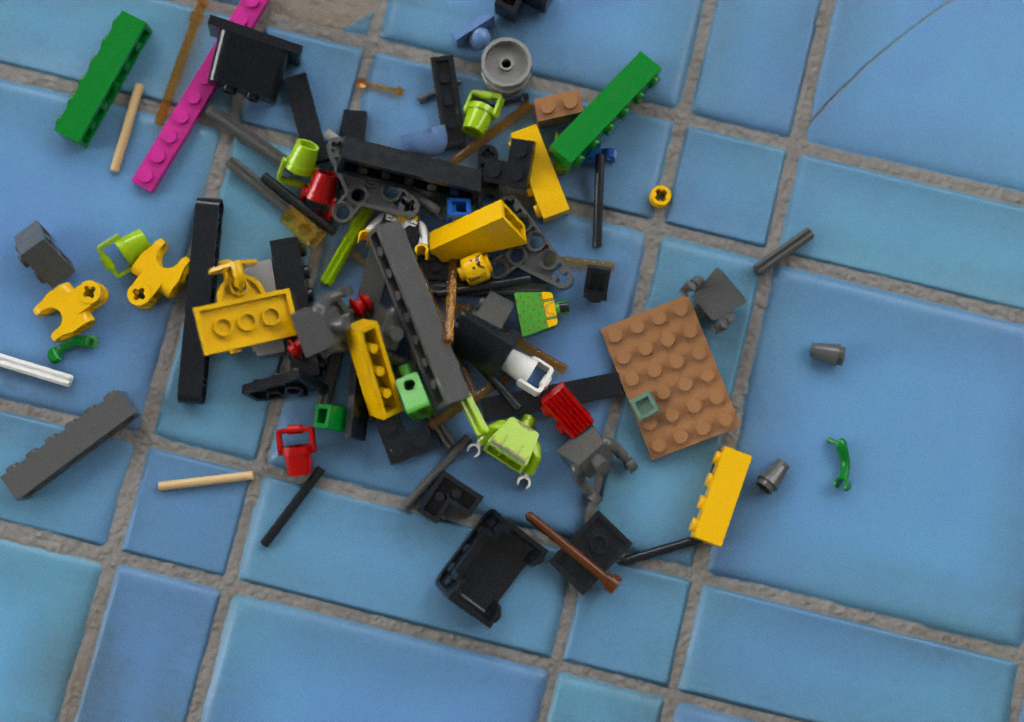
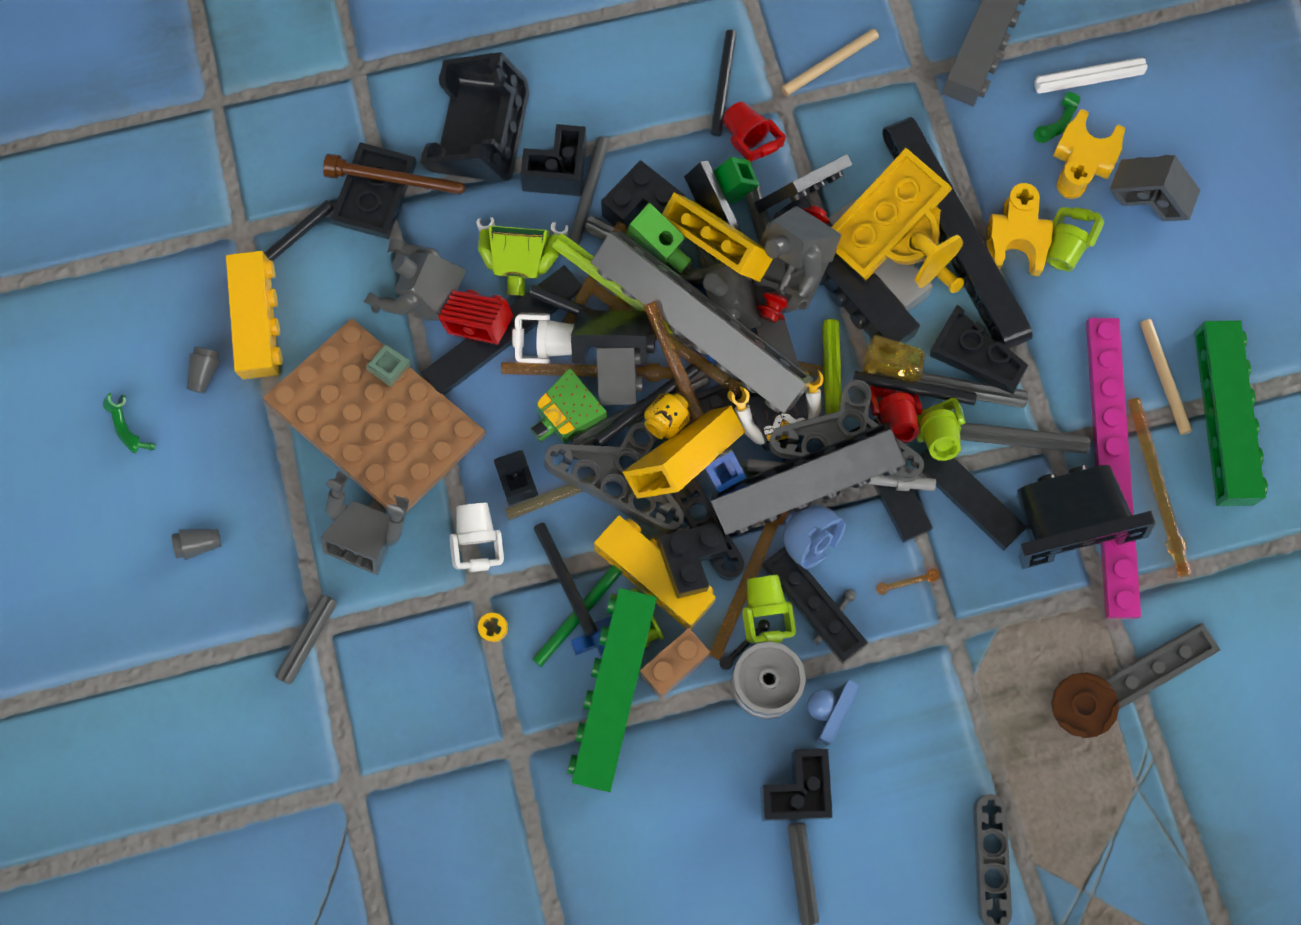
camera: 155 degrees right, 10 degrees down
none -> white piece [450,503,504,572]
none -> green bar [532,564,623,668]
none -> black wing [929,304,1028,394]

